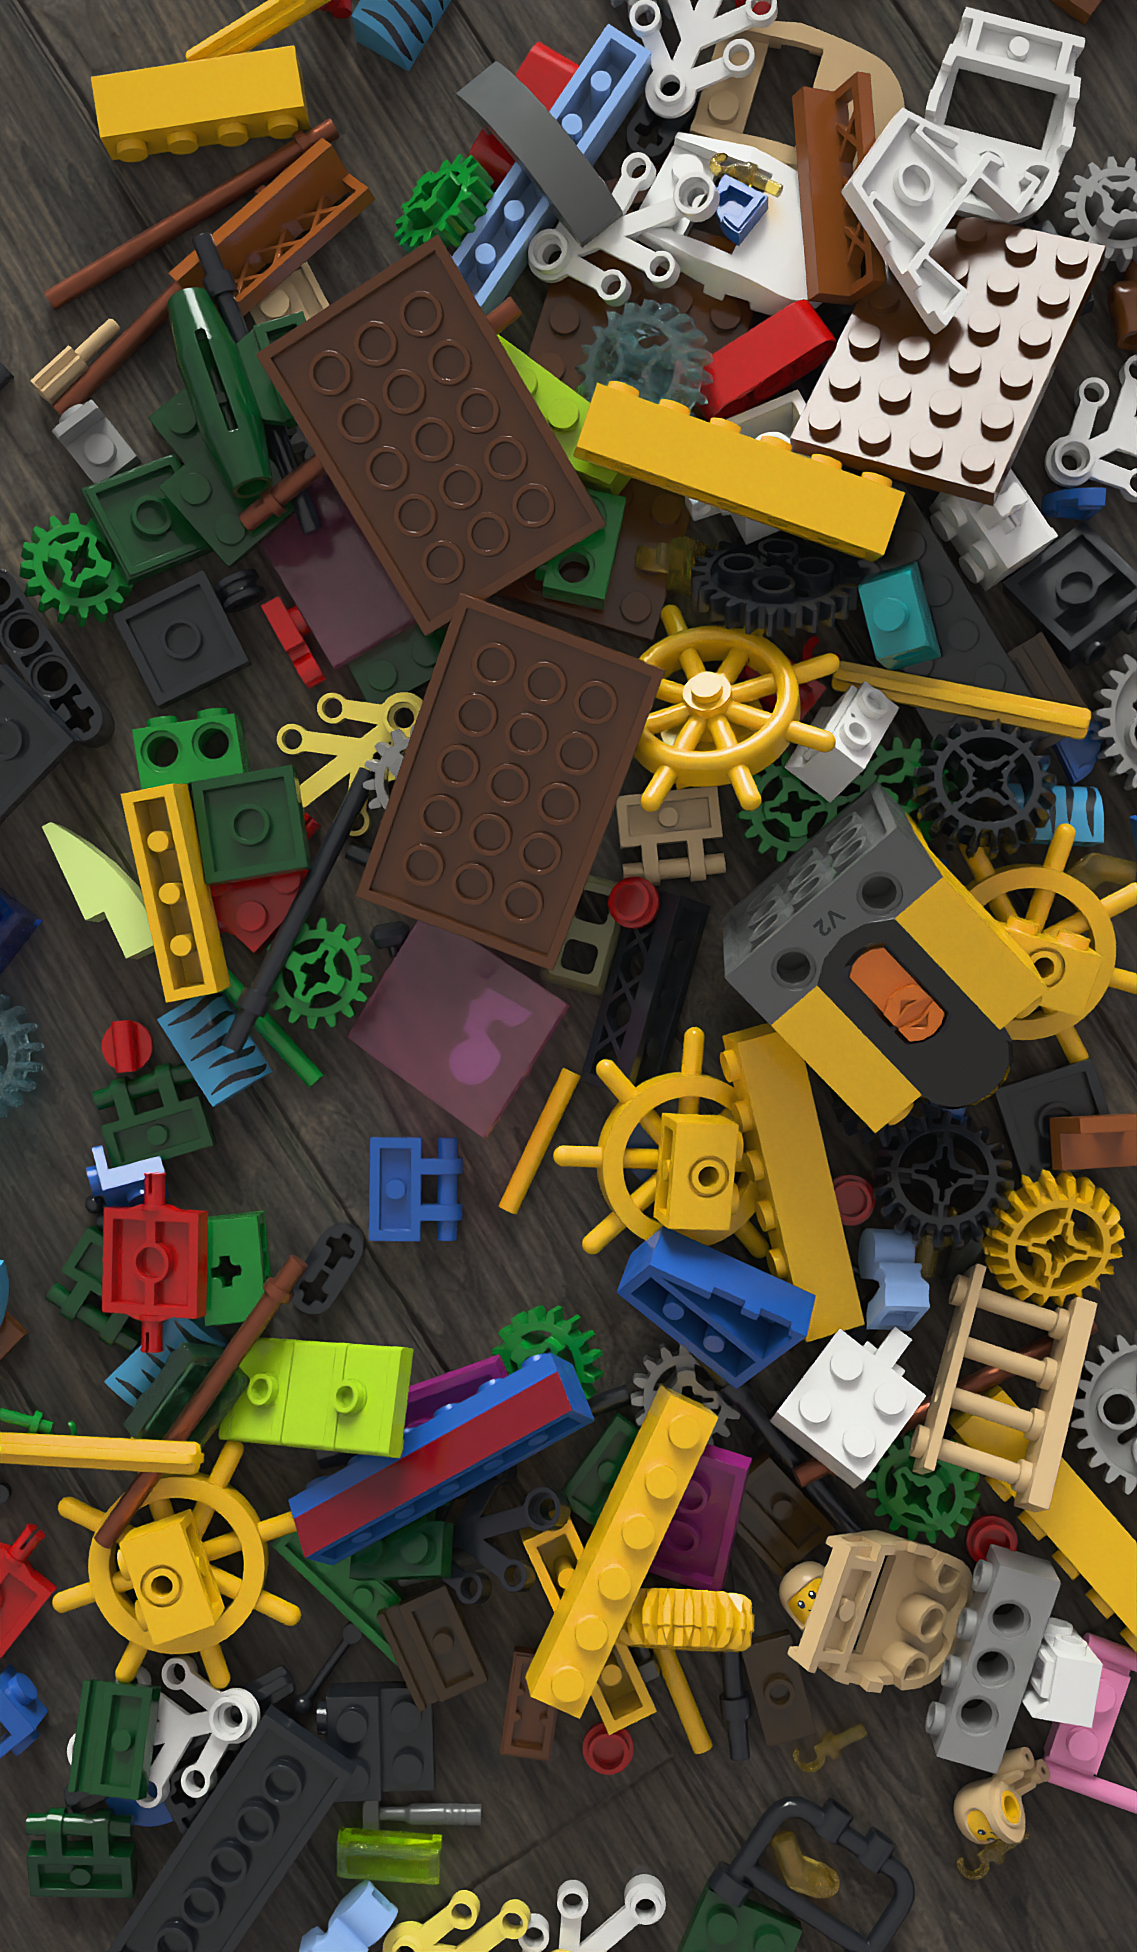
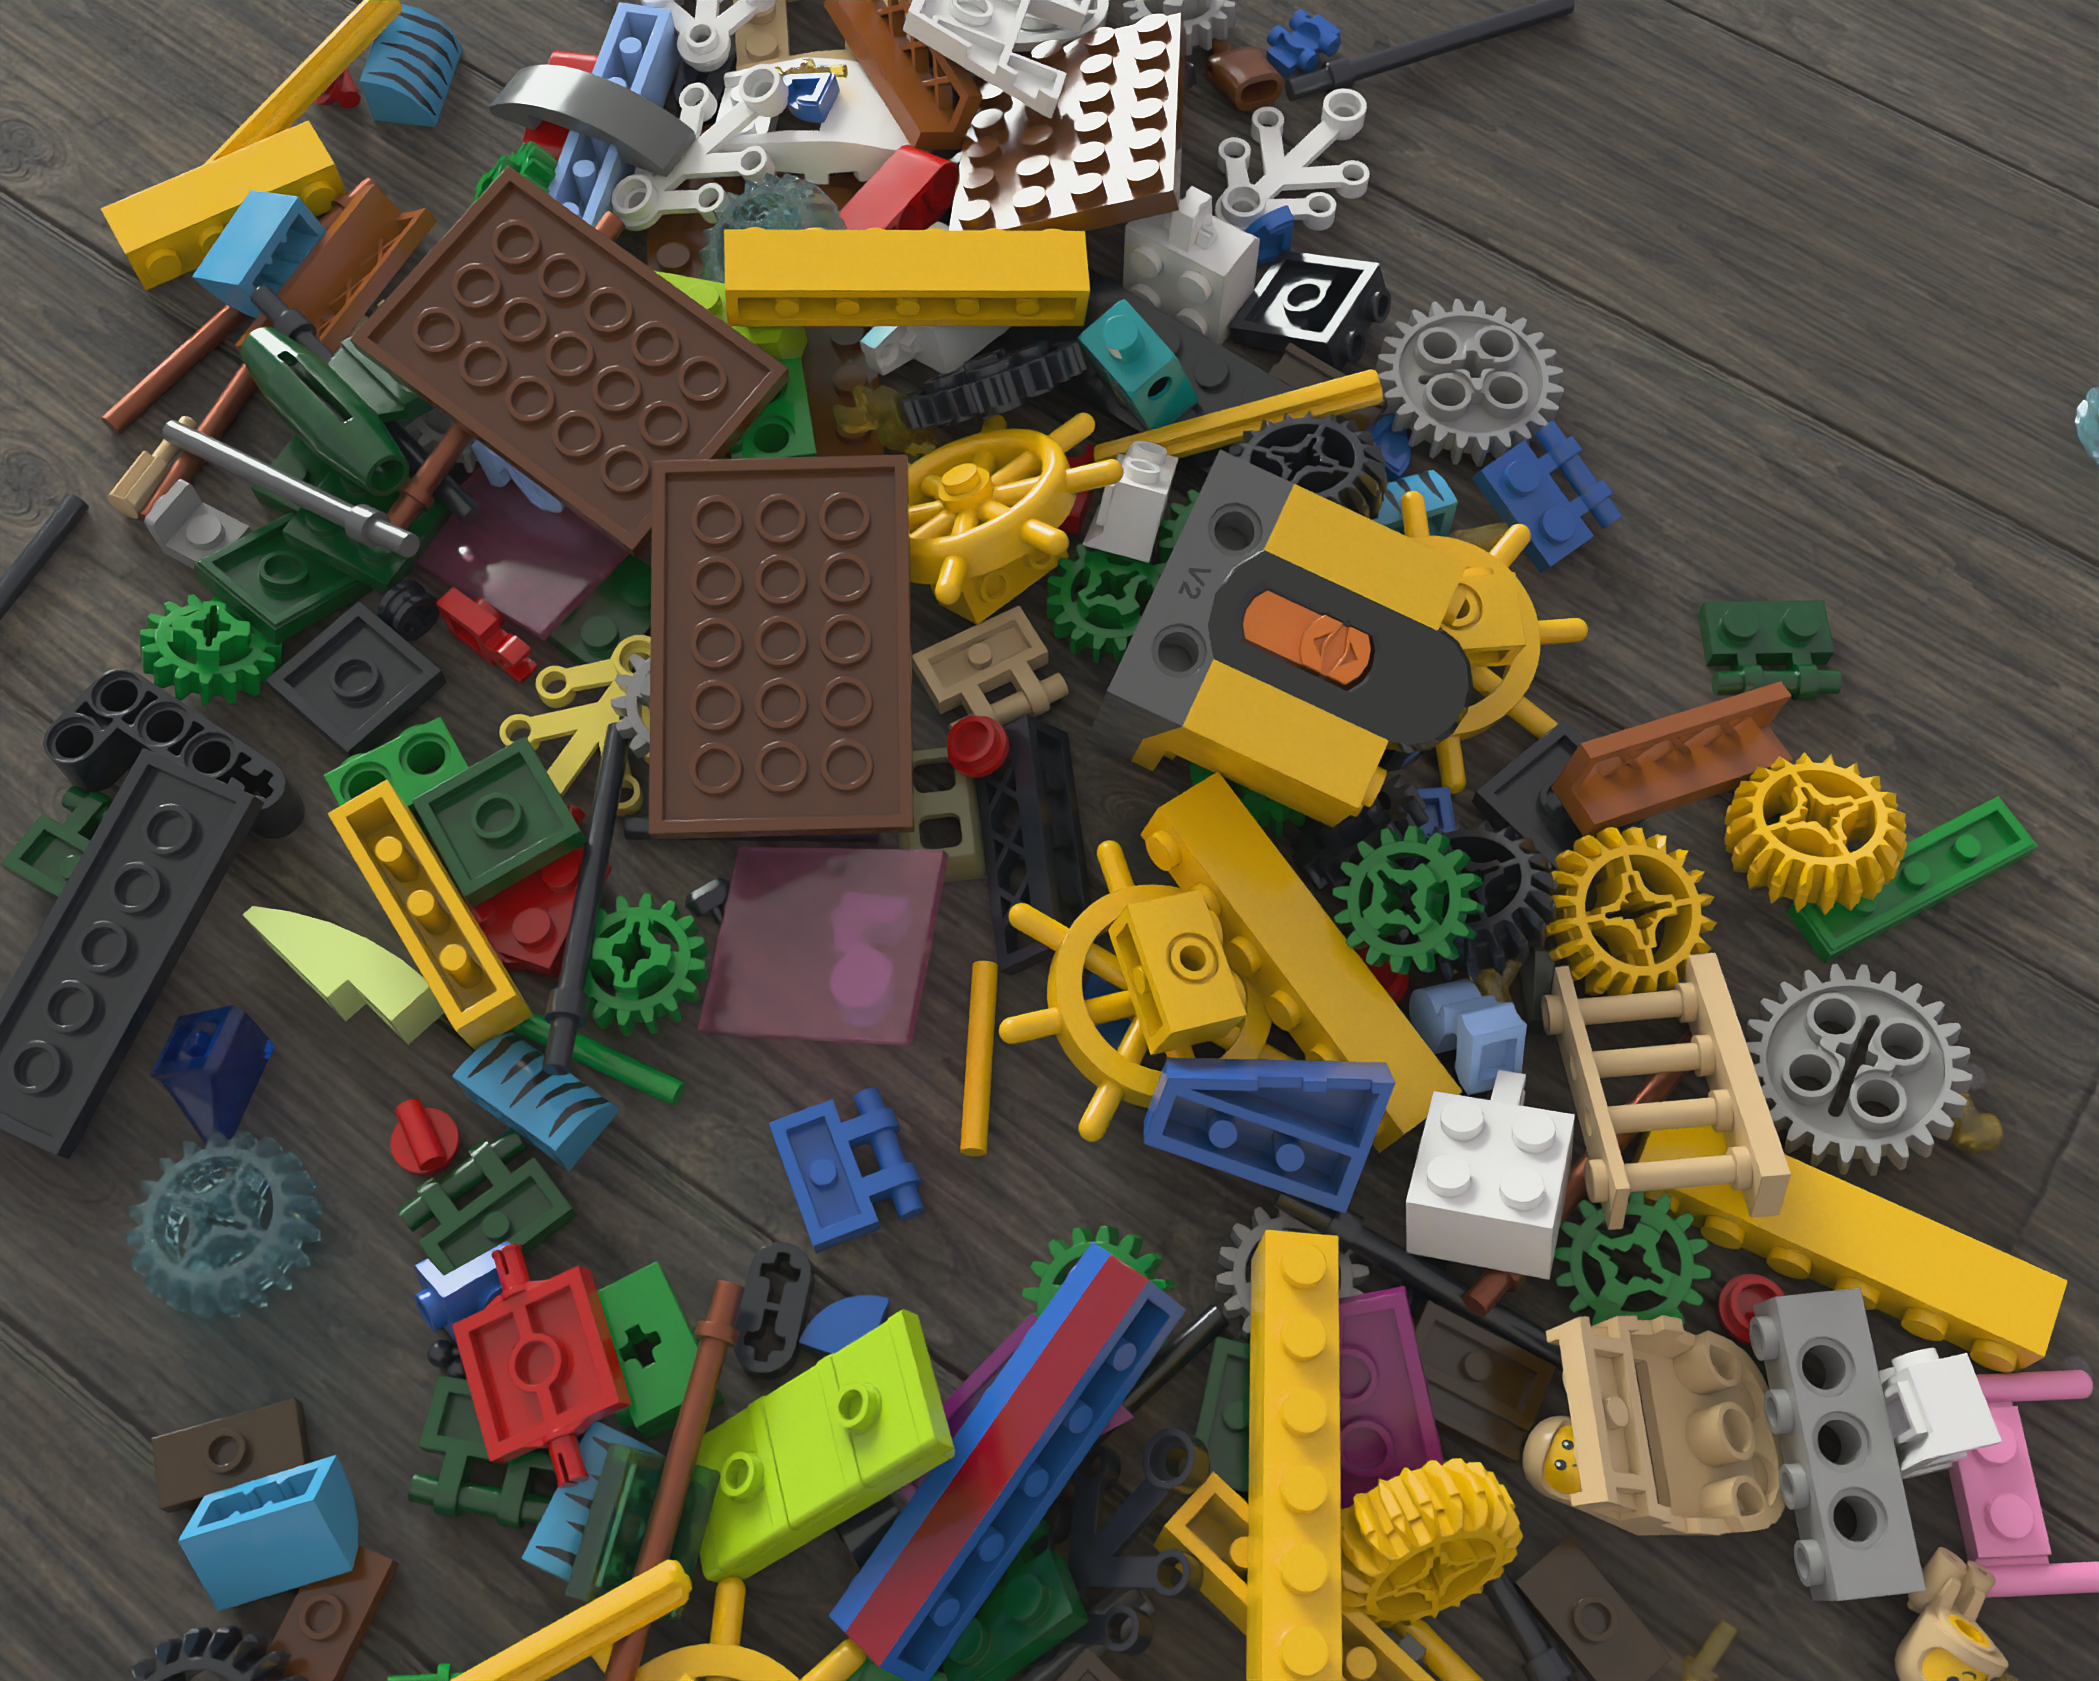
camera: 20 degrees left, 25 degrees down
none -> dark grey bar [162,420,420,558]
none -> dark azure brick [192,190,327,318]
none -> blue tile [799,1295,891,1356]
none -> green gear [1333,825,1484,975]

